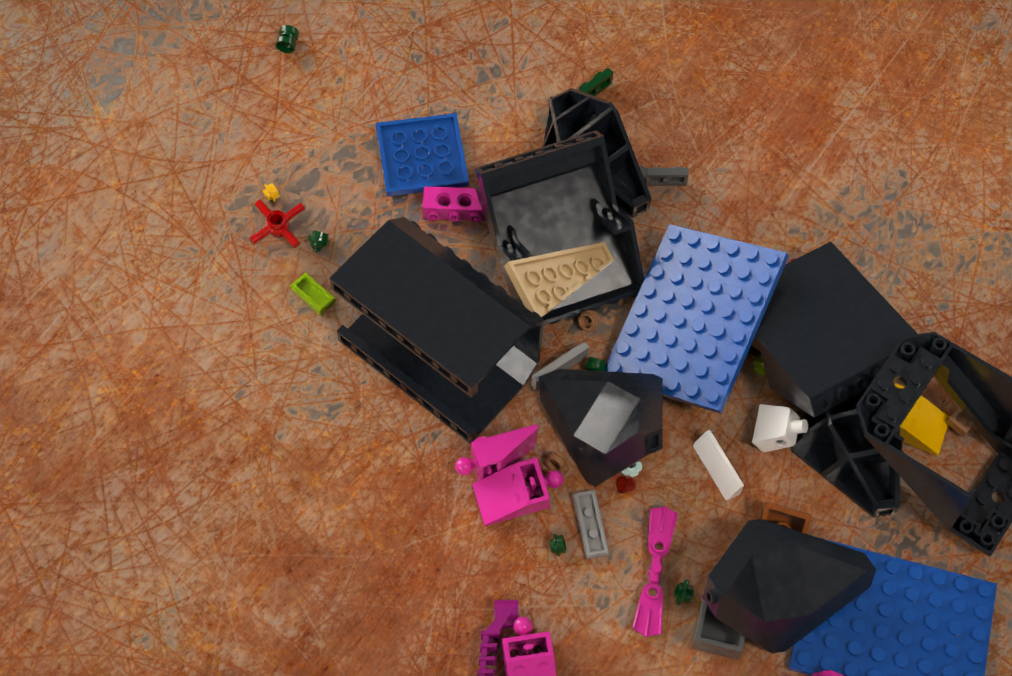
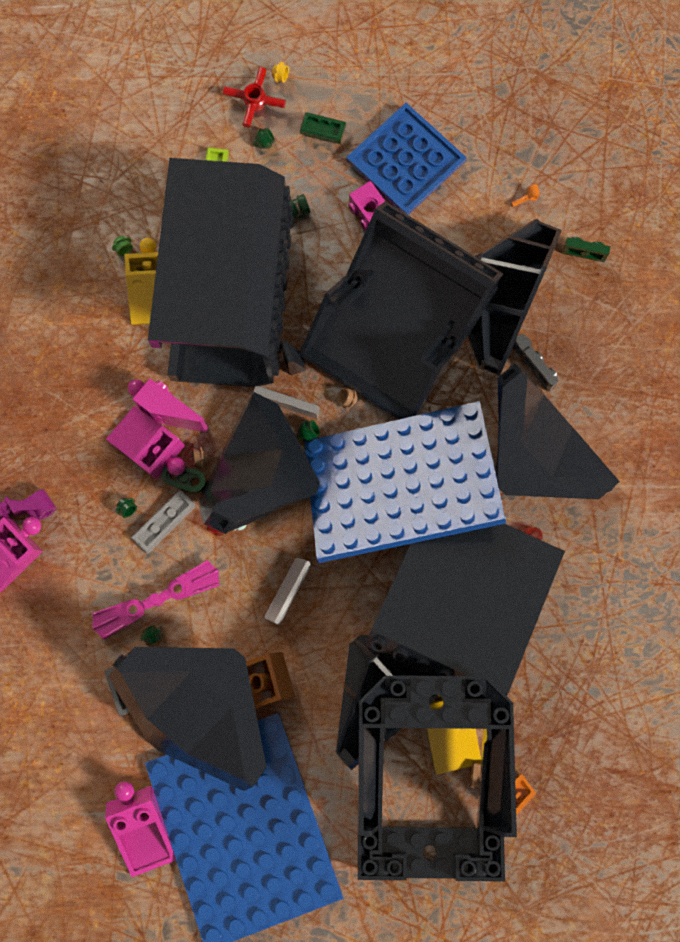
camera: 60 degrees right, 15 degrees up
tan wing [504,242,614,318] -> none
white torso [752,404,808,452] -> none
none -> bright green plate [112,236,133,256]
none -> yellow slope [124,238,158,325]
none -> dark green plate [162,465,207,494]
none -> dark green plate [300,112,346,144]
none -> black panel [496,363,620,500]
none -> orange hand [511,184,539,207]

